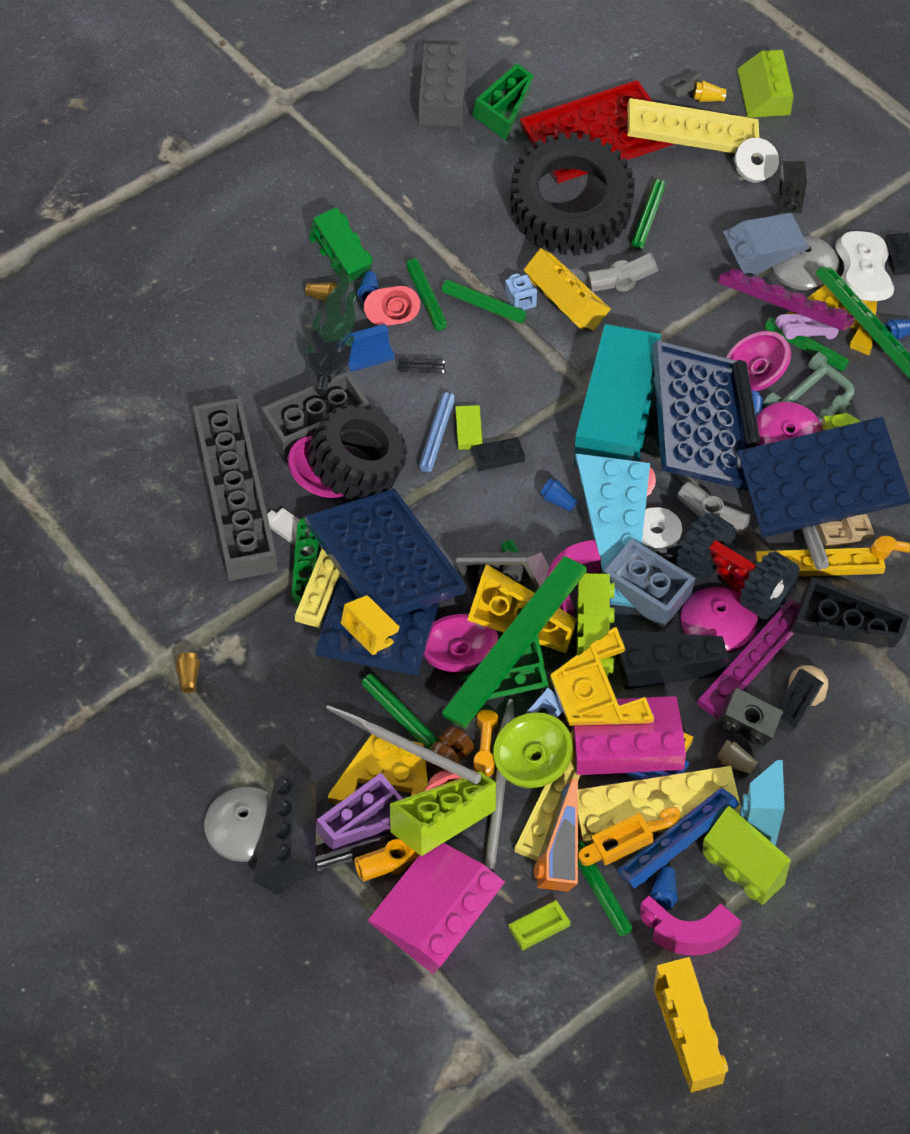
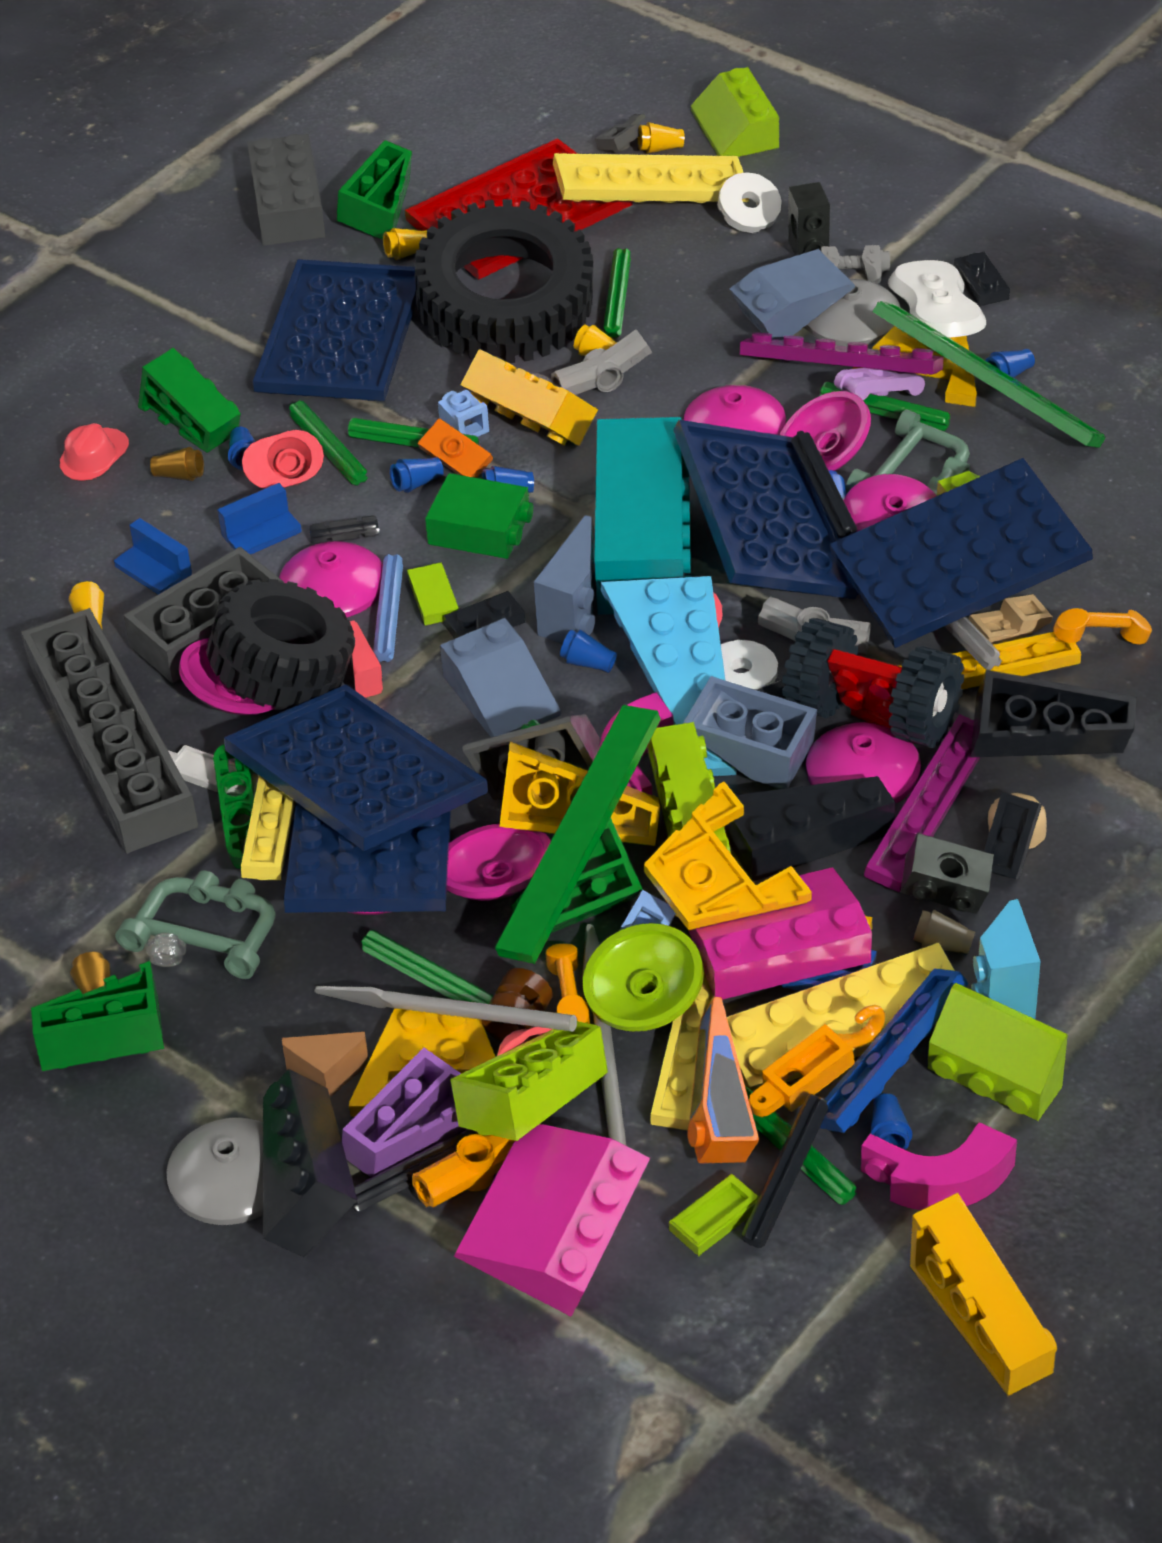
camera: 10 degrees left, 10 degrees down
piece [307,268,356,396] -> none
yellow hinge [341,595,399,655] -> none
none -> green wedge [31,961,164,1071]
none -> coral piece [60,423,129,481]
none -> yellow cone [69,582,104,629]
none -> blue panel [114,518,192,595]
none -> sand green bar [115,870,276,979]
none -> clear plate [146,933,186,967]
none -> dark blue plate [253,259,417,401]
none -> dark pink dish [279,541,383,617]
none -> medium nougat slope [282,1032,369,1098]
none -> coral slope [350,620,383,698]
none -> yellow cone [383,228,427,260]
none -> blue cone [390,457,444,493]
none -> orange plate [418,418,493,478]
none -> green brick [425,473,534,559]
none -> sand blue slope [440,618,561,737]
none -> blue cone [482,466,534,493]
none -> sand blue slope [534,515,595,644]
none -> yellow cone [573,324,617,356]
none -> dark pink dish [684,385,786,435]
none -> black axle [742,1094,828,1248]
none -> light grey piece [821,245,890,284]

